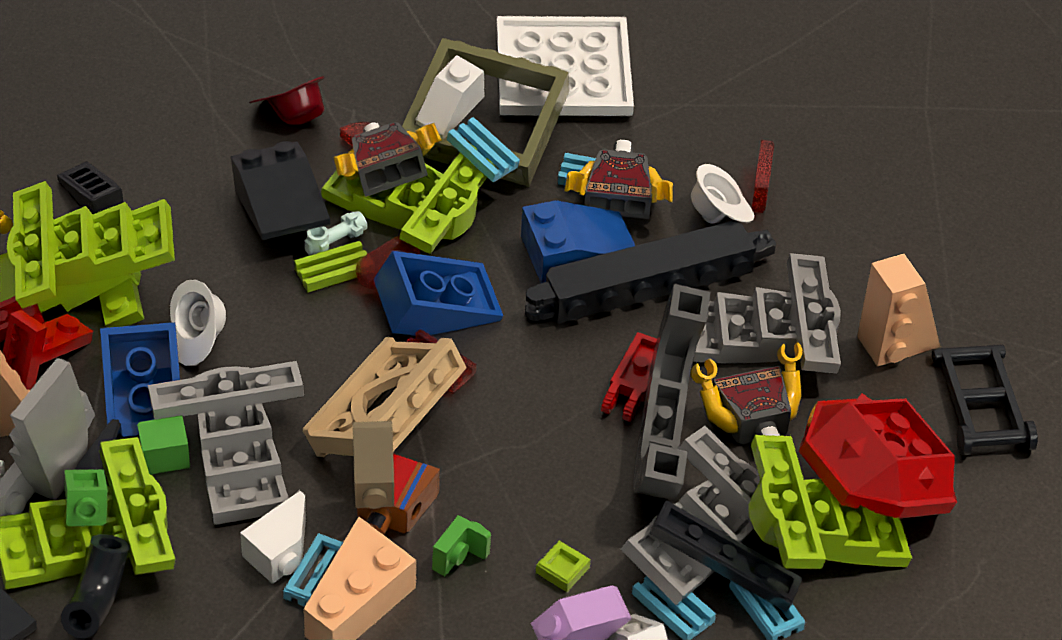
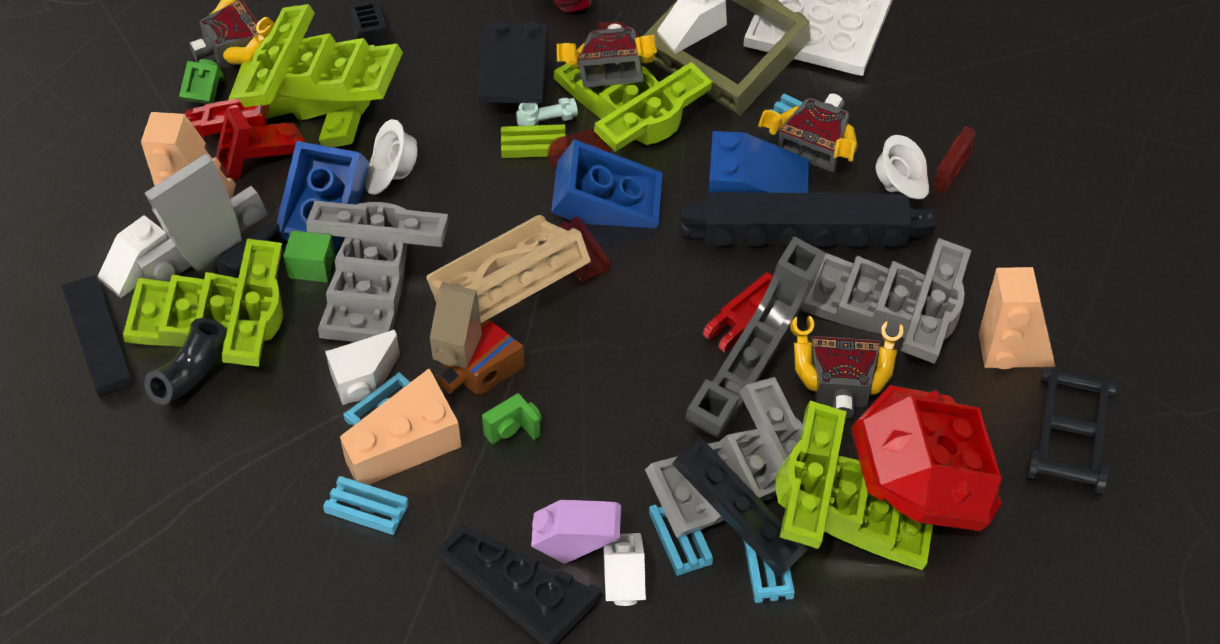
camera: 25 degrees right, 5 degrees up
bright green bracket [64,469,107,526] -> none
medium azure tile [447,117,520,182] -> none
lime tile [536,540,591,592] -> none

